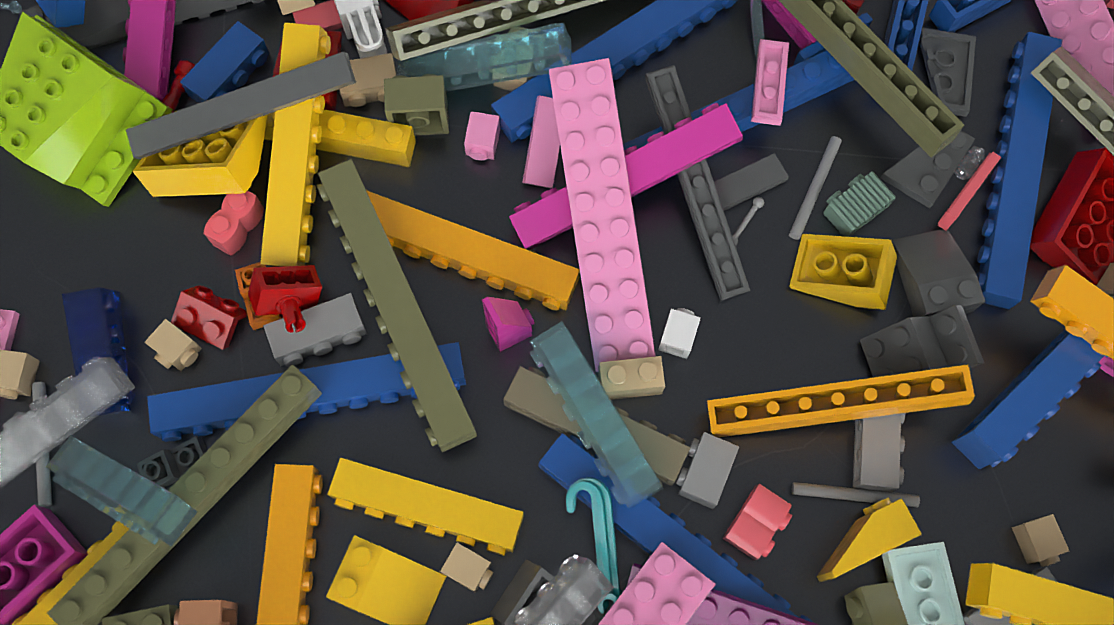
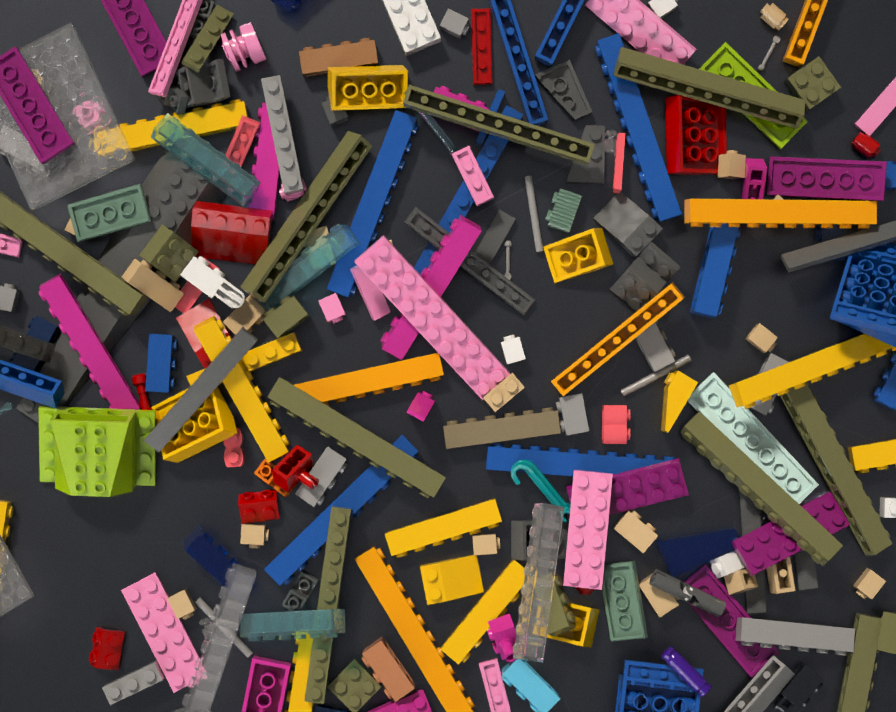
camera: 30 degrees left, 15 degrees up
clear light blue brick [529,321,664,508] -> none

